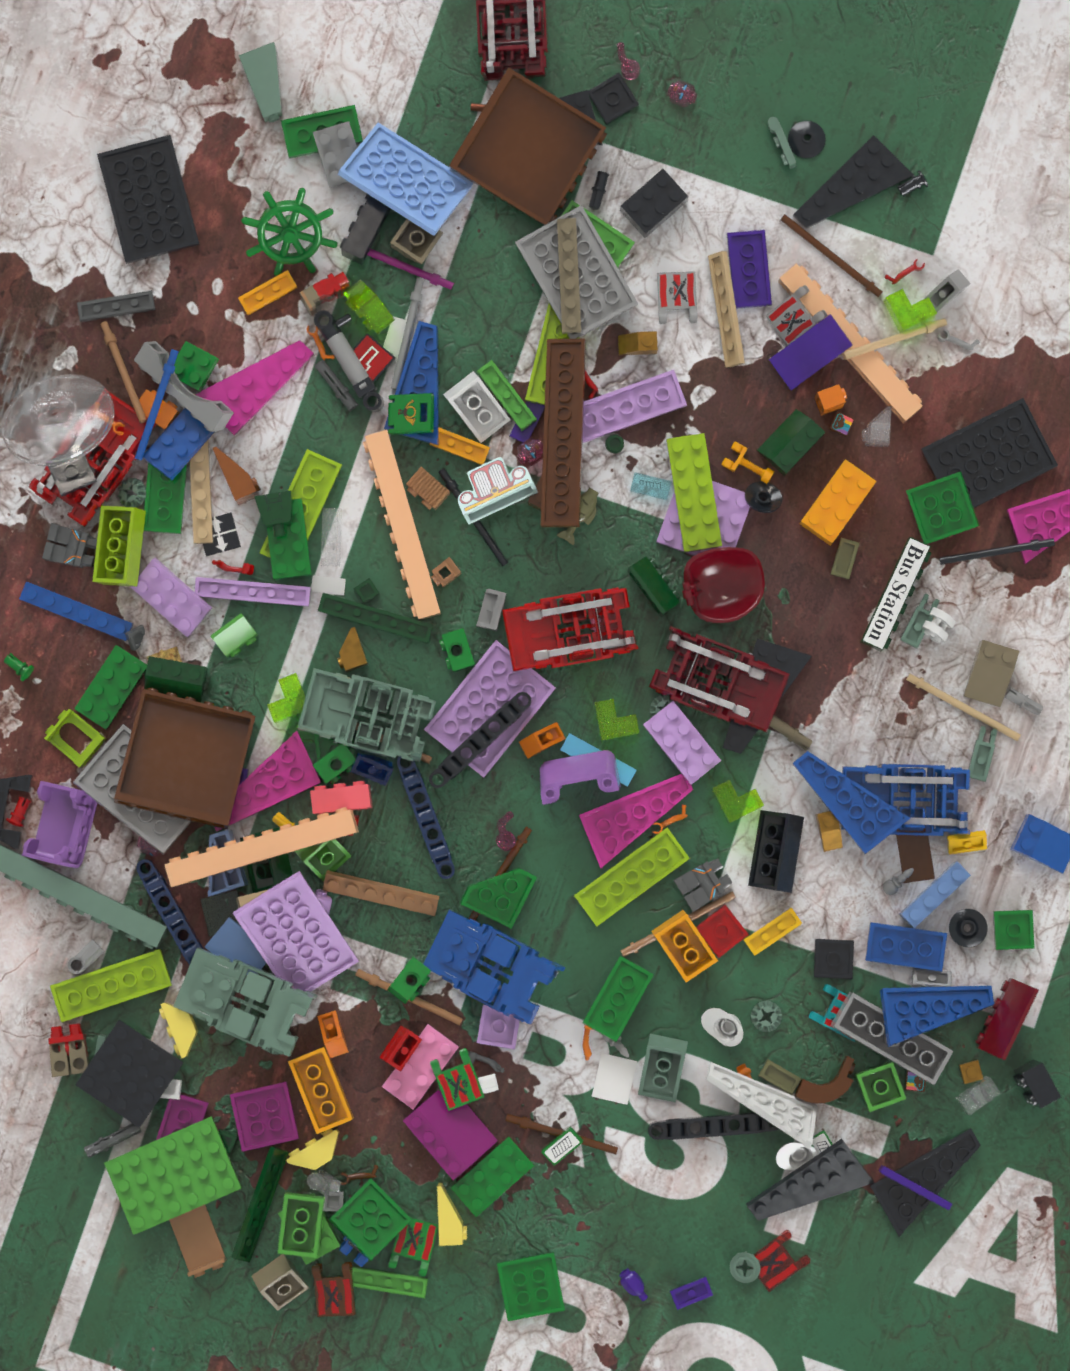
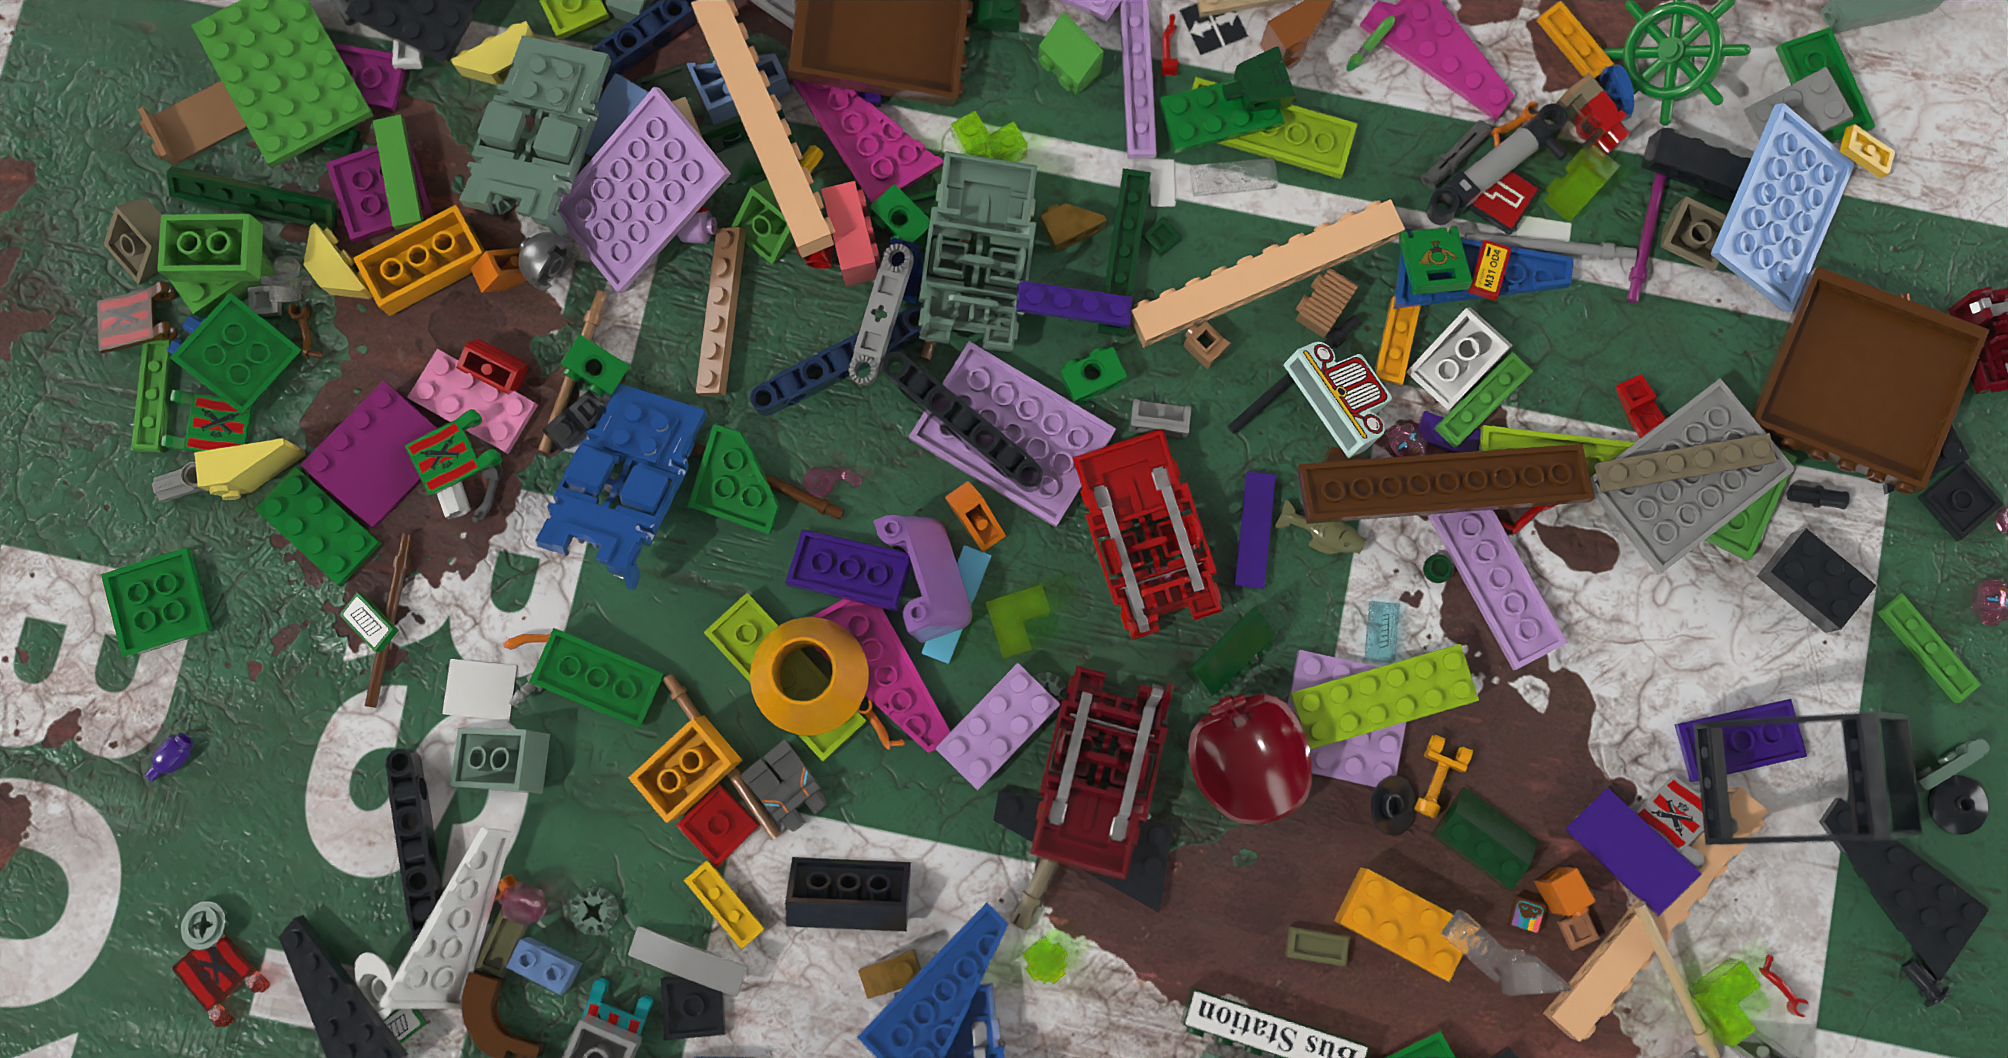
camera: 80 degrees right, 5 degrees down
lavender plate [477,1004,520,1049] -> none
pearl gold slope [618,331,658,355] -> none
flag [657,271,698,324] -> none
dark purple plate [670,1276,713,1310] -> none
white piece [701,1008,743,1047] -> none
tan plate [708,251,745,367] -> none
clear neon green brick [711,780,764,823] -> none
reddish brown bar [781,214,883,298] -> none
none -> light grey piece [152,462,209,502]
none -> bright green tile [373,114,423,230]
none -> clear pink head [499,881,547,926]
none -> medium blue brick [506,937,583,994]
none -> flat silver cylinder [519,232,575,291]
none -> black slope [542,390,607,451]
none -> light grey slope [628,926,748,997]
none -> light orange cone [750,617,869,736]
none -> dark purple tile [785,529,912,612]
none -> light grey piece [849,244,914,385]
none -> dark purple plate [1016,281,1132,328]
none -> clear neon green brick [1022,935,1068,985]
none -> dark purple tile [1234,471,1276,590]
none -> bright green piece [1346,15,1395,72]
none -> clear hinge [1440,909,1515,983]
none -> tile [1468,239,1512,301]
none -> nougat tile [1557,912,1600,950]
none -> blue tile [1599,64,1634,122]
none -> red slope [1615,374,1665,438]
none -> black window [1693,712,1923,845]
none -> yellow plate [1839,124,1895,179]
none -> bright green tile [1876,593,1981,703]

